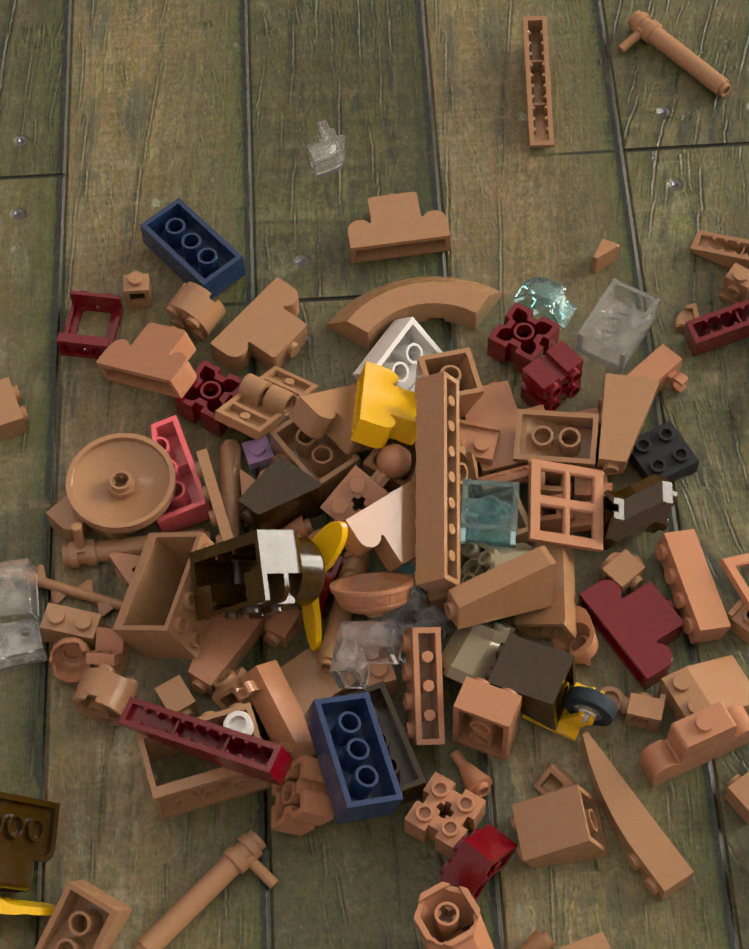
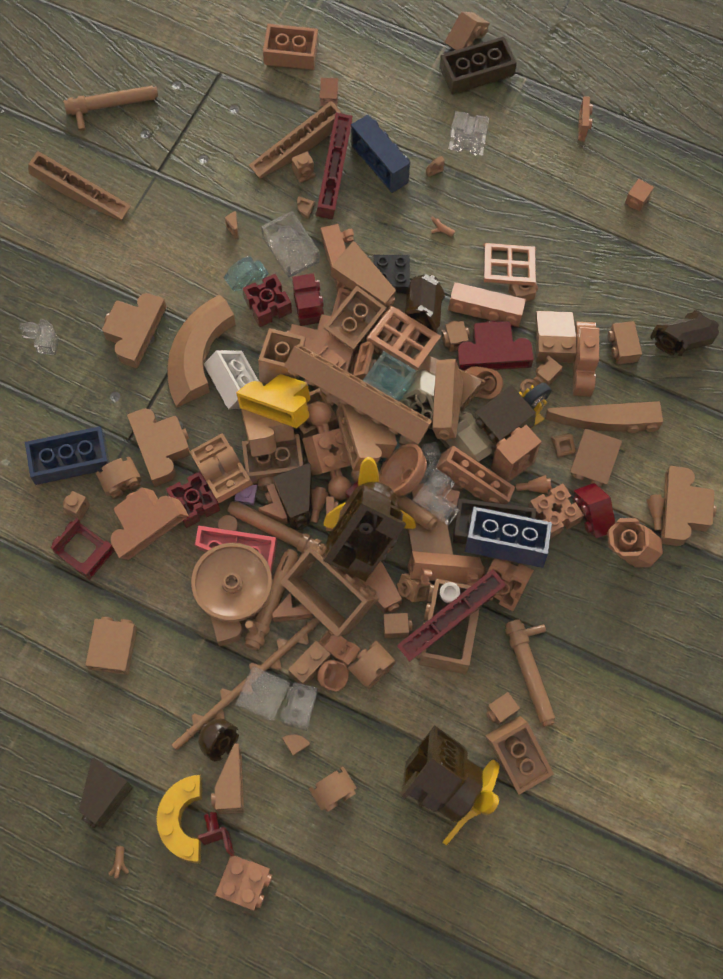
camera: 65 degrees left, 10 degrees up
medium nougat wing [194,448,233,543] -> none
none -> medium nougat tile [218,515,238,531]
none -> medium nougat brick [486,692,520,726]

